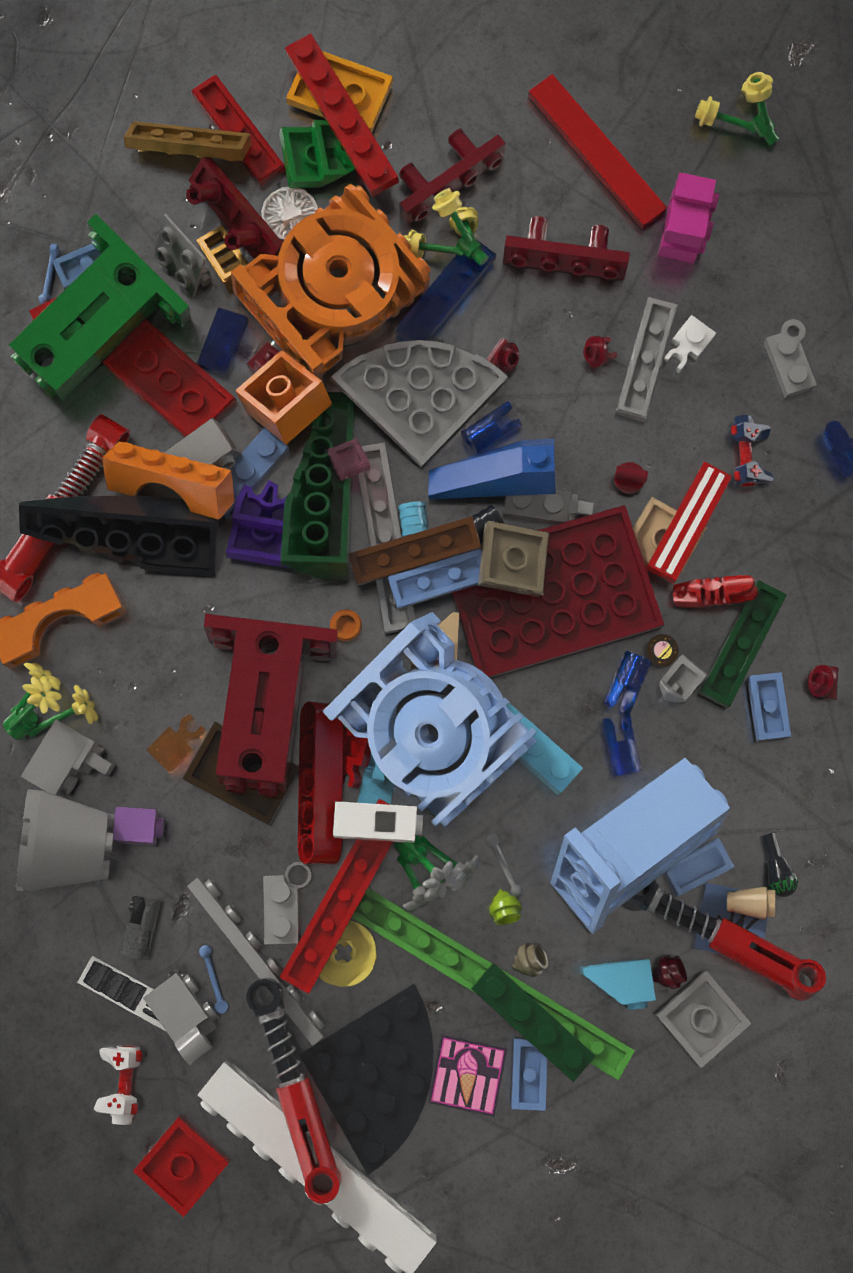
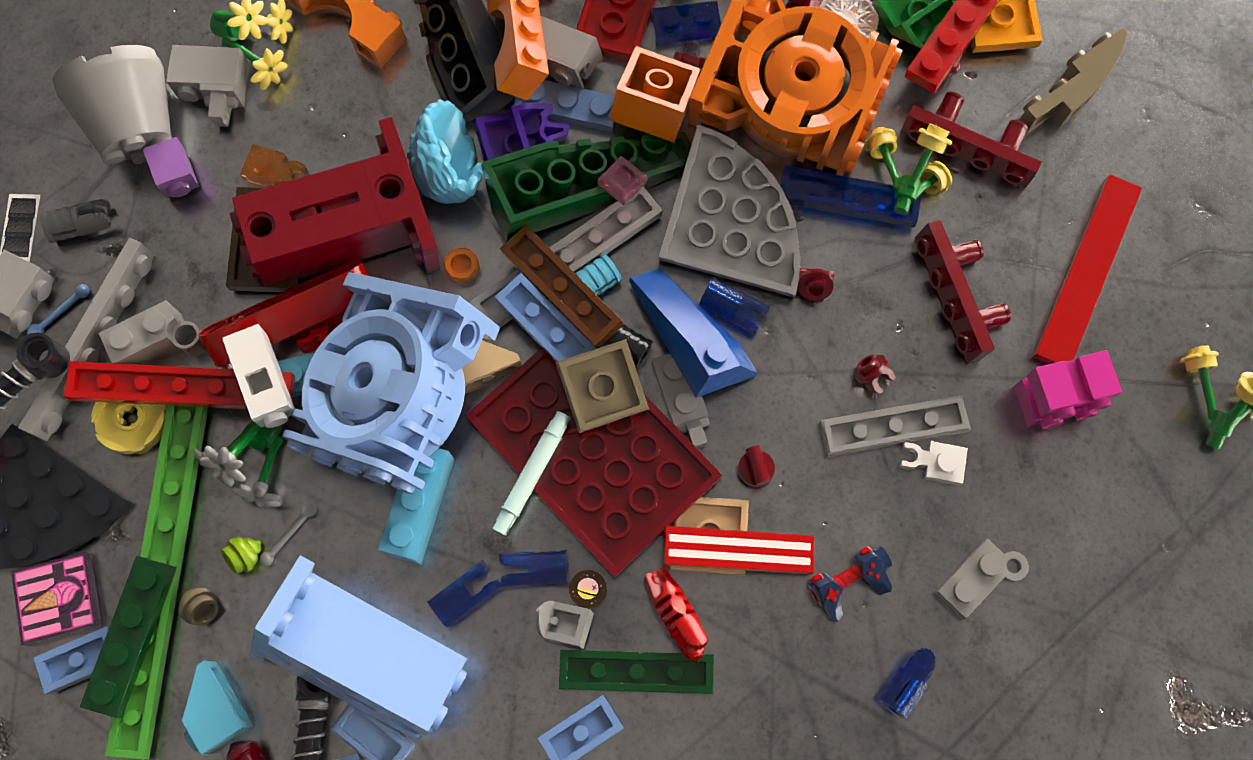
camera: 65 degrees right, 5 degrees down
none -> medium azure hair [407,99,483,204]
none -> light aqua piece [492,411,571,536]
none -> dark tan slope [1019,27,1128,134]

